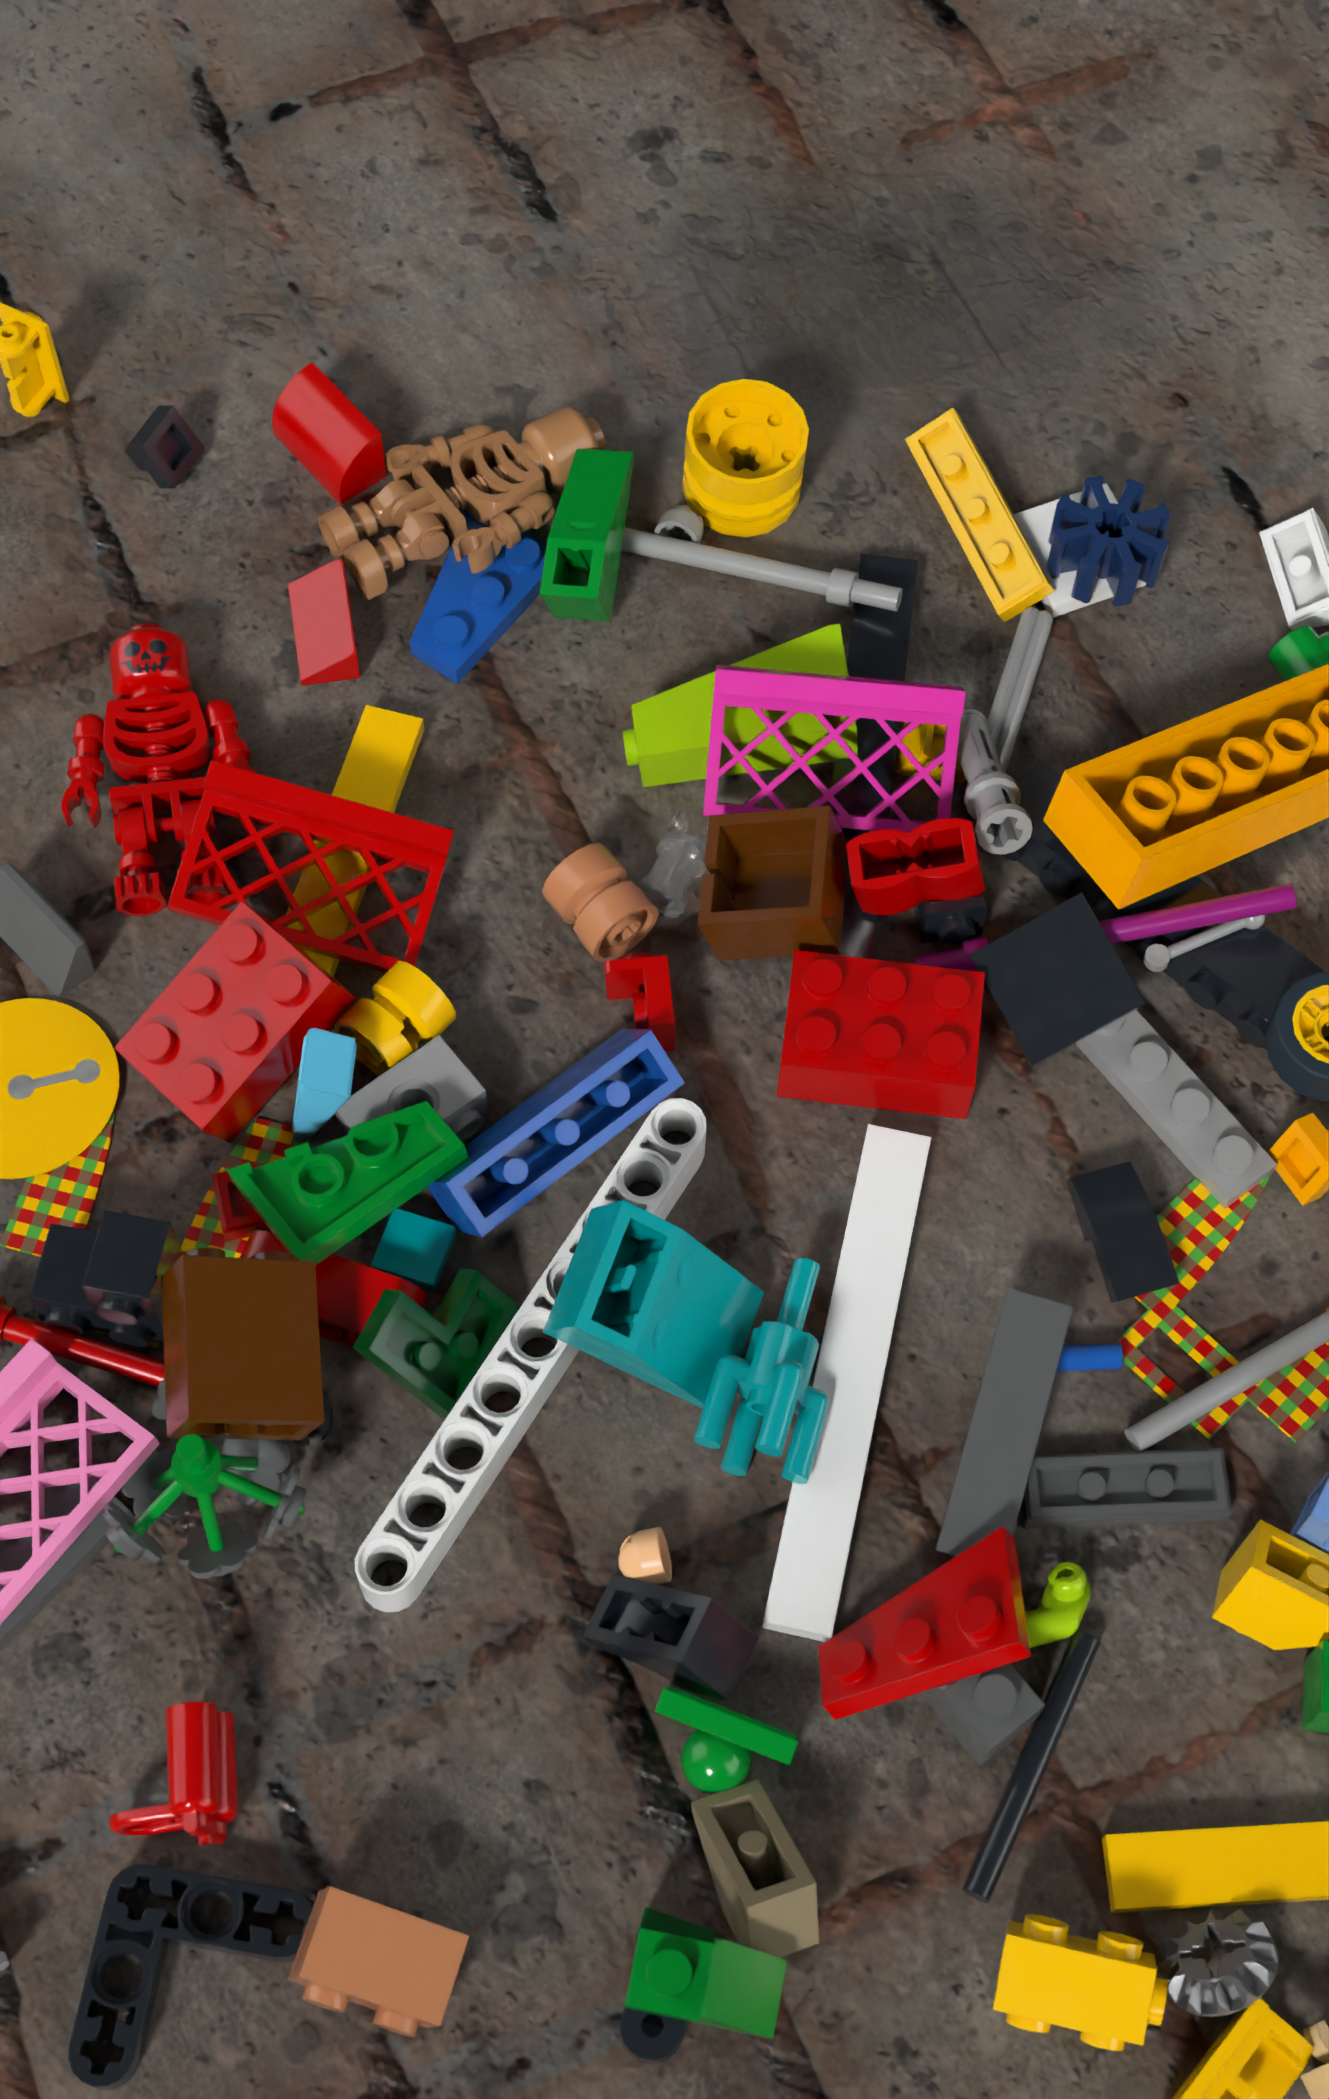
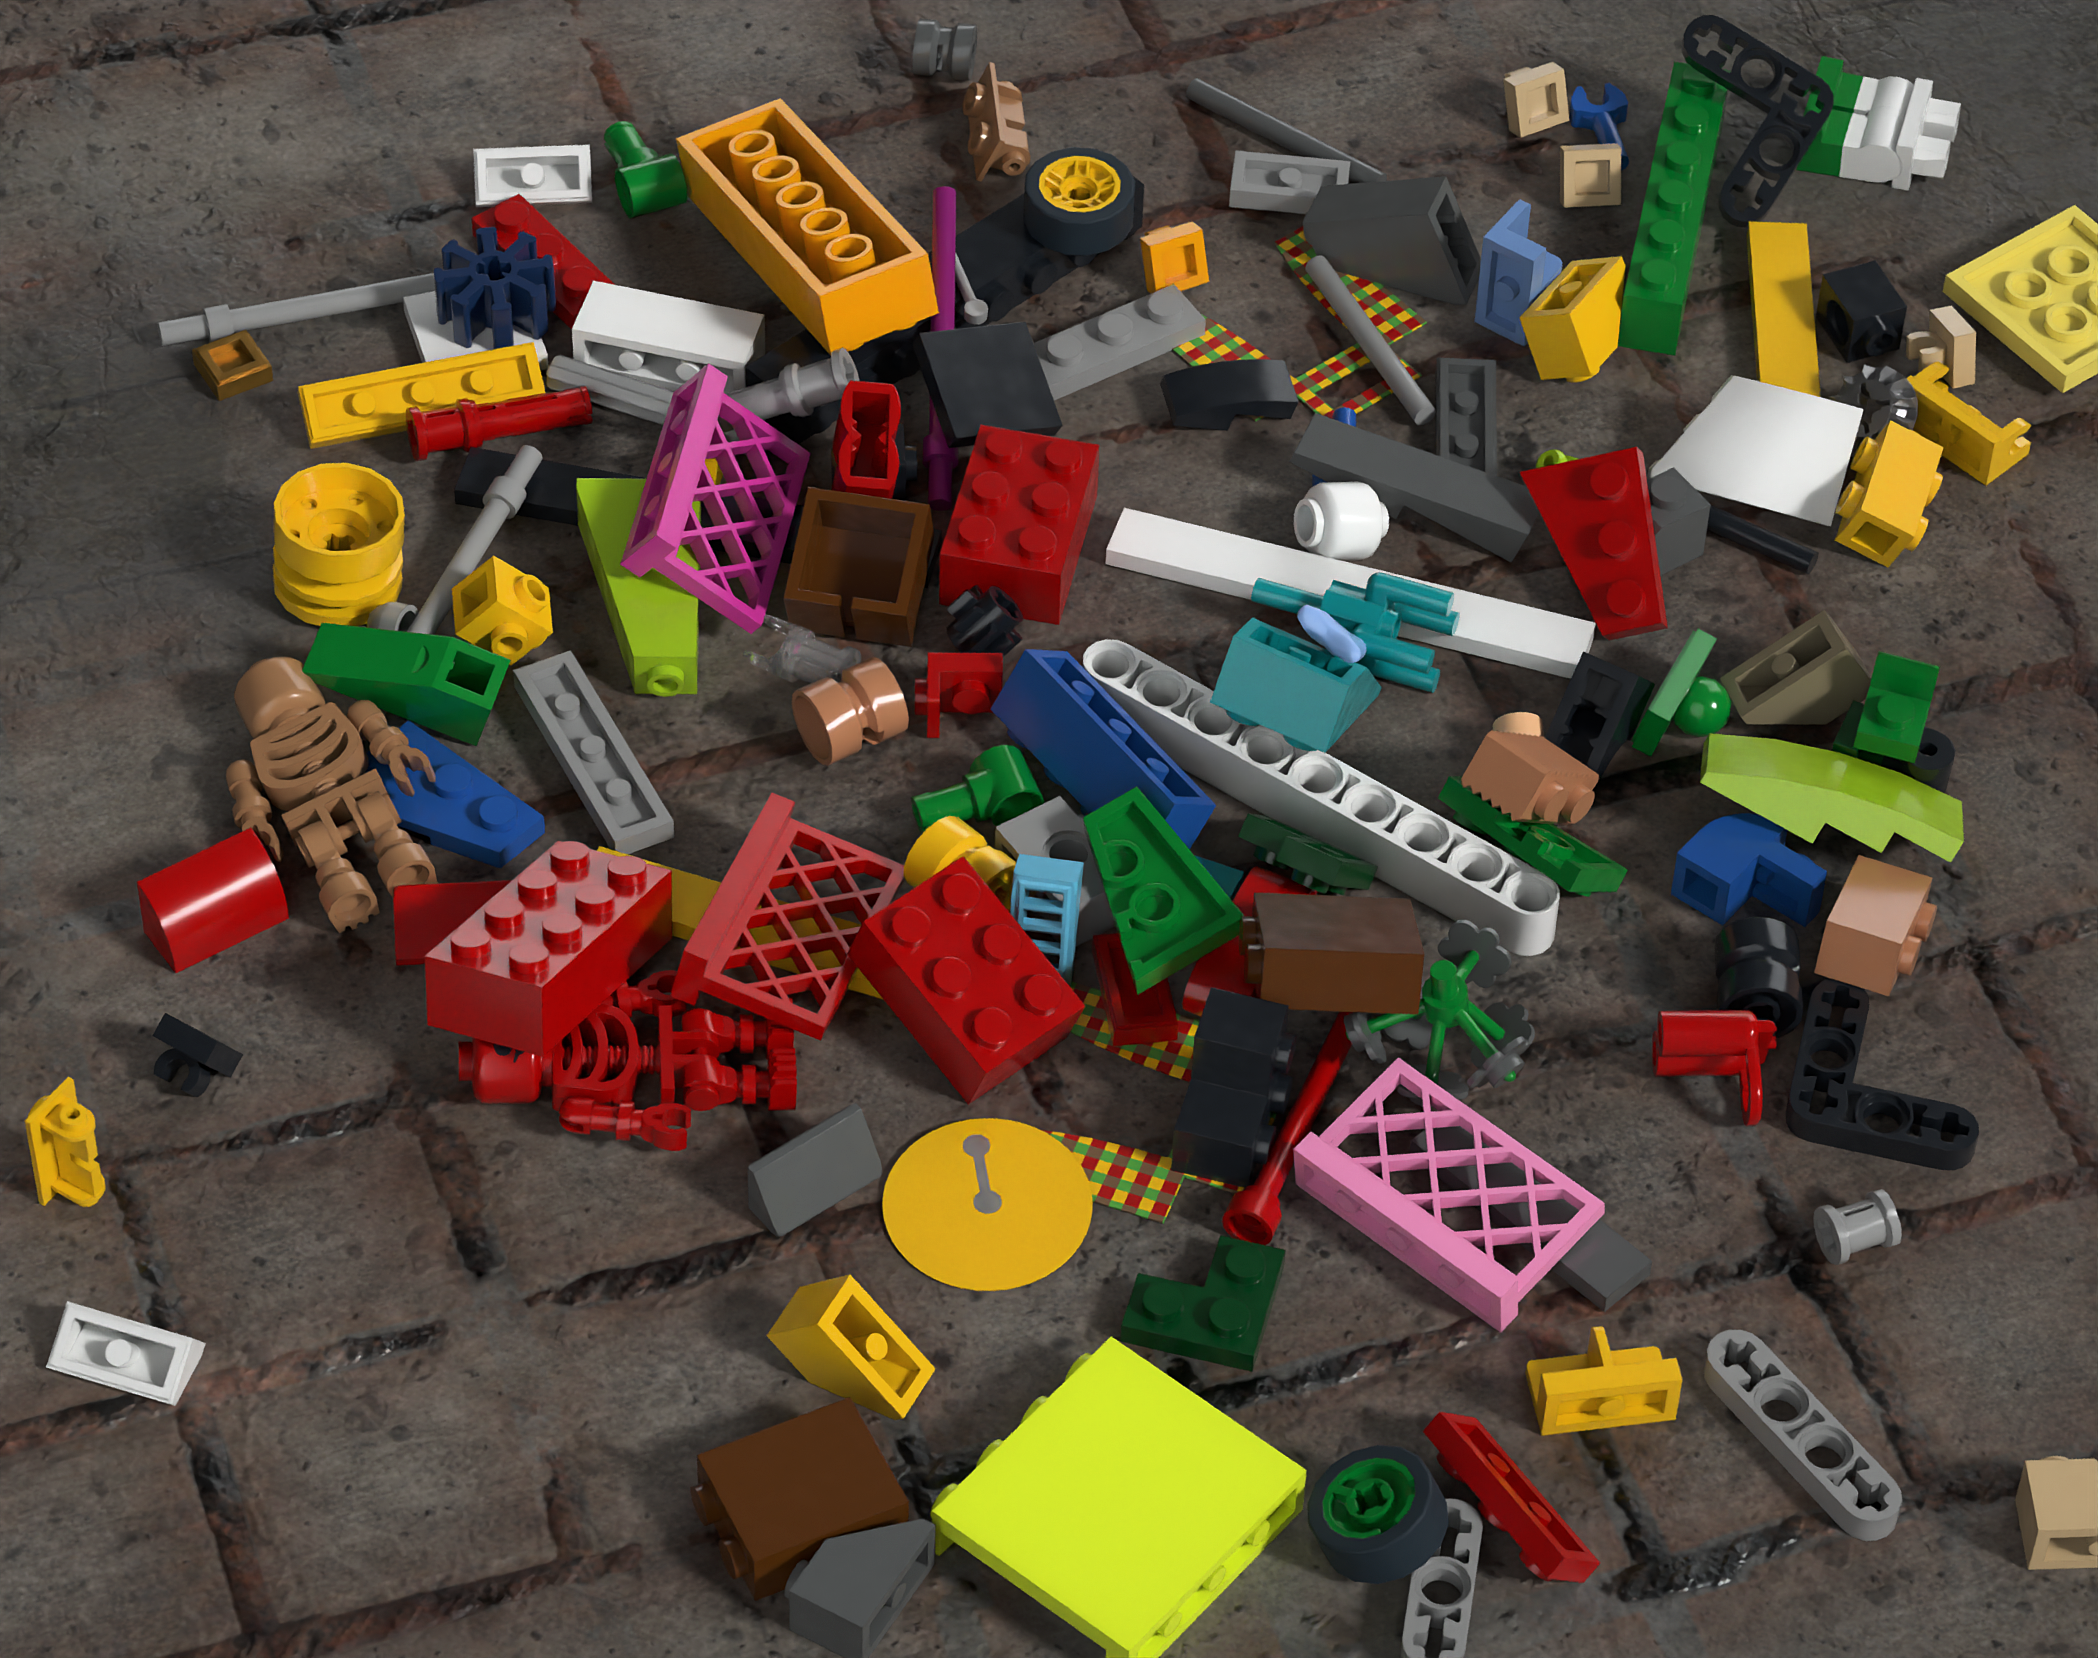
camera: 85 degrees left, 15 degrees down
none -> light grey bar [157,273,435,346]
none -> pearl gold tile [192,330,273,401]
none -> red pin [406,386,593,461]
none -> red brick [425,841,672,1057]
none -> yellow brick [452,555,553,666]
none -> red plate [471,194,615,330]
none -> light grey plate [513,650,674,854]
none -> white brick [572,281,765,394]
none -> green pin [911,745,1045,834]
none -> black gear [946,585,1023,657]
none -> white head [1294,481,1389,561]
none -> light blue piece [1297,605,1366,663]
none -> green wing [1438,776,1628,897]
none -> nougat brick [1461,730,1599,825]
none -> white slope [1647,375,1864,526]
none -> blue brick [1671,813,1827,927]
none -> lime slope [1700,733,1964,863]
none -> black wheel [1714,917,1803,1038]

